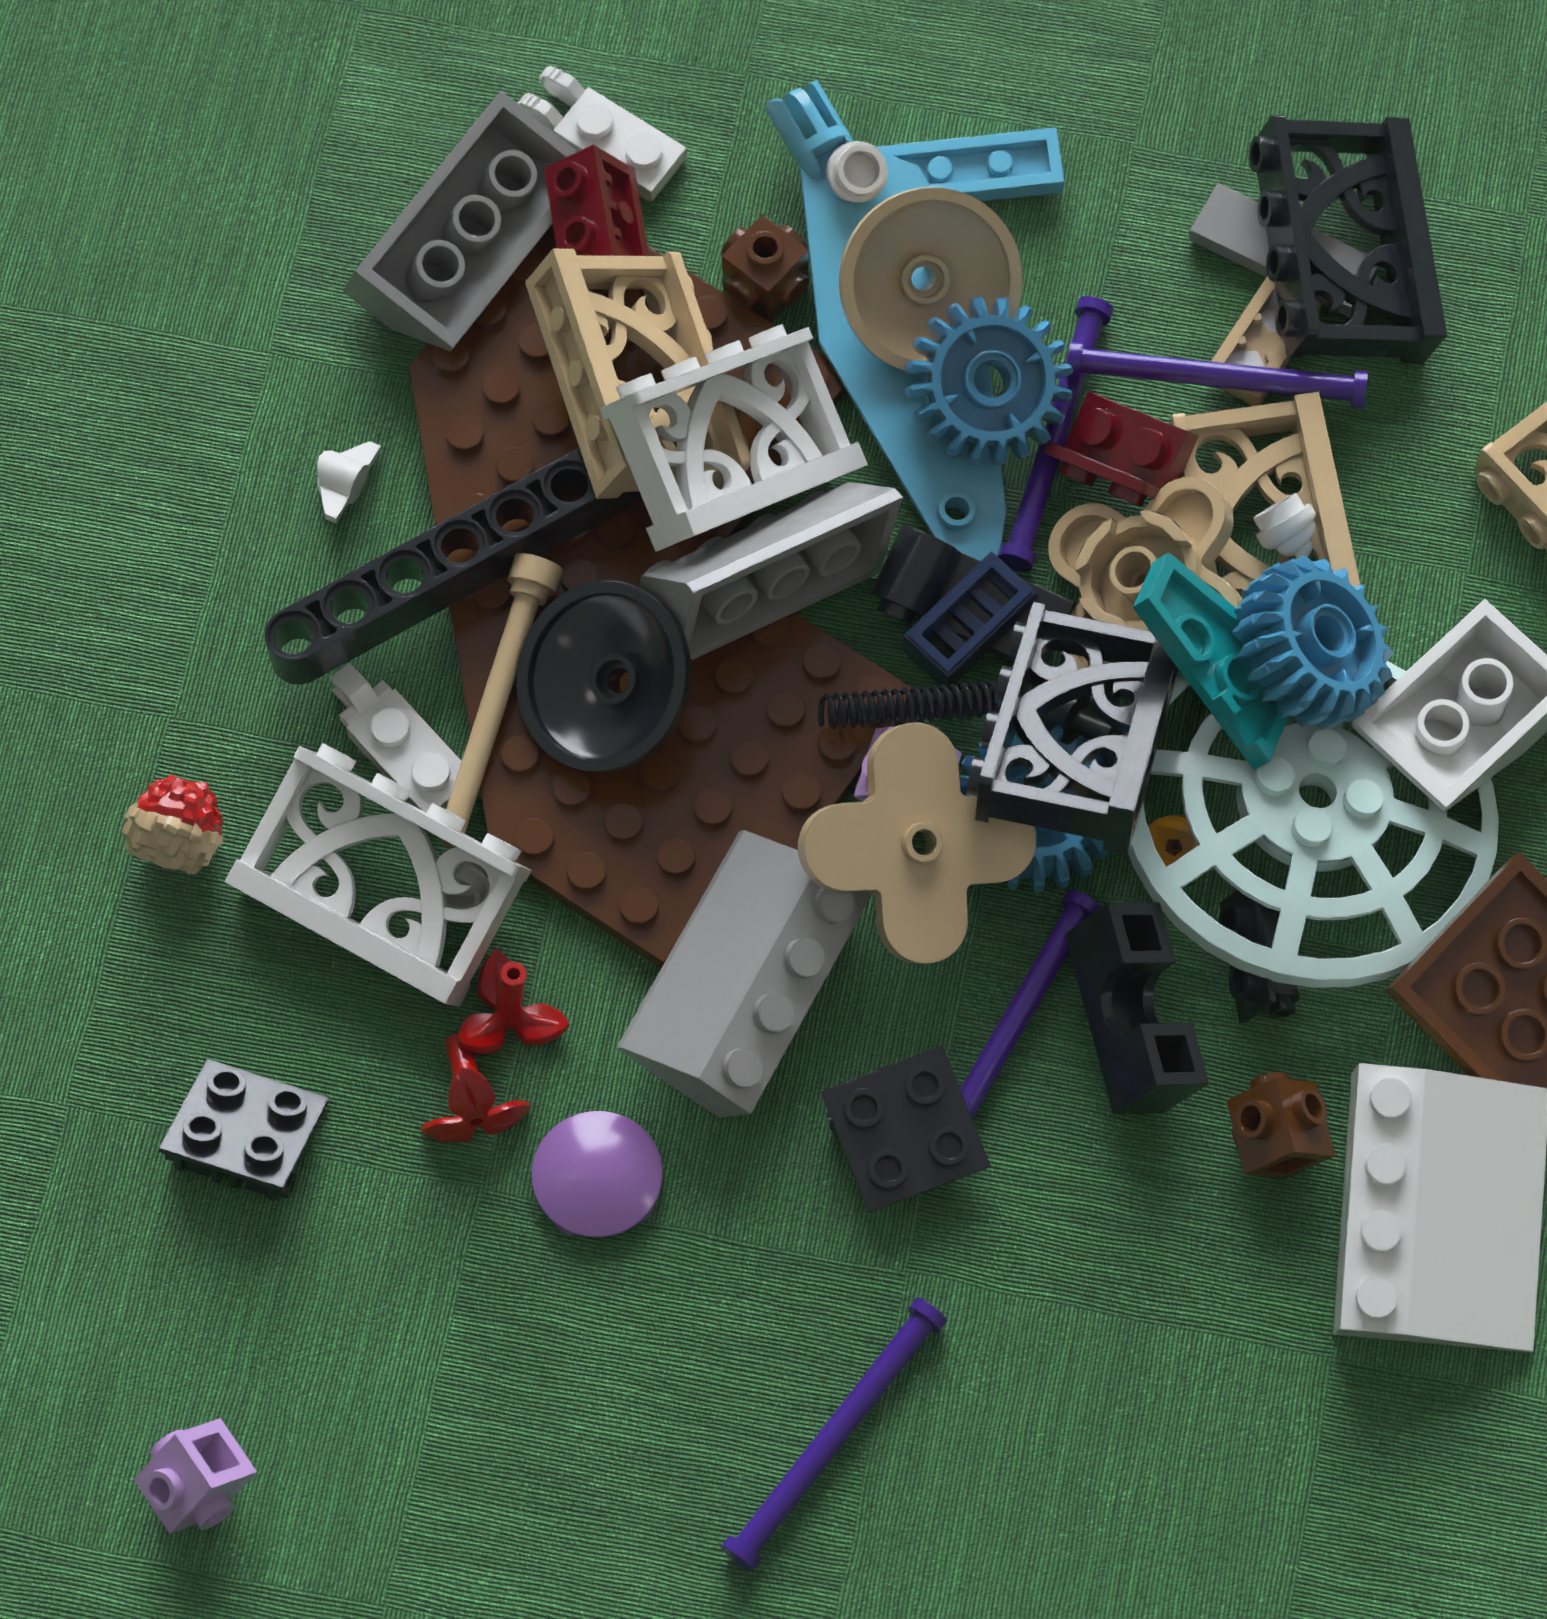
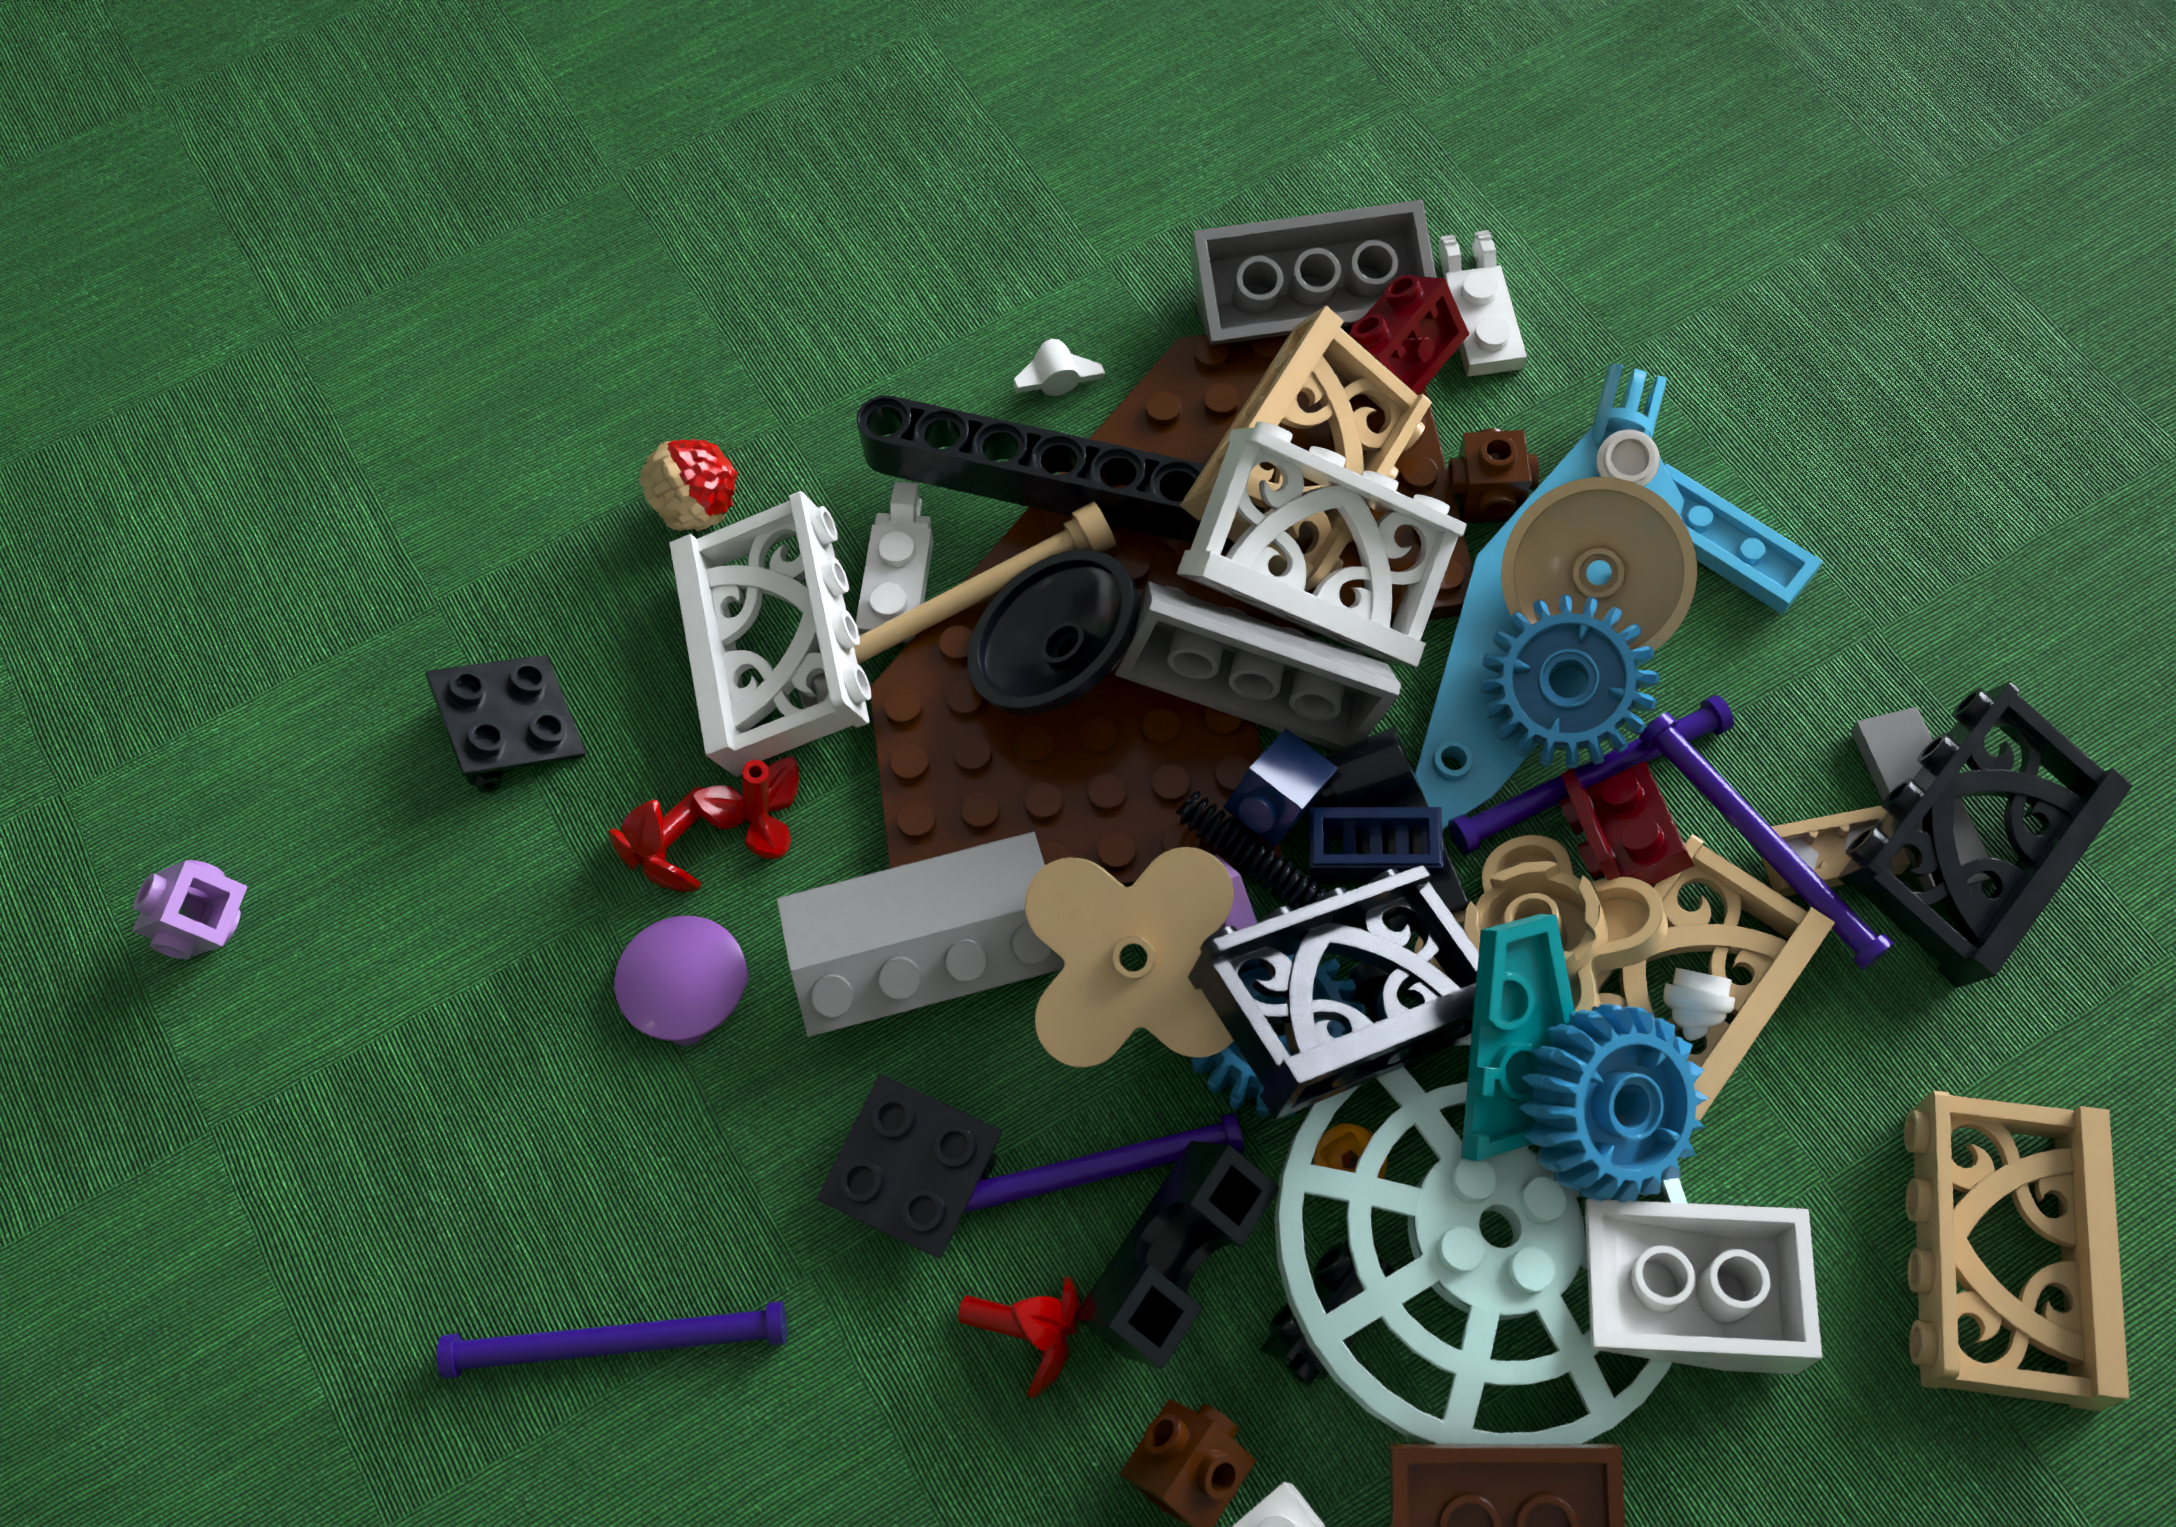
camera: 50 degrees right, 5 degrees down
none -> red plant [958,1277,1079,1398]
none -> dark blue brick [1223,728,1338,848]

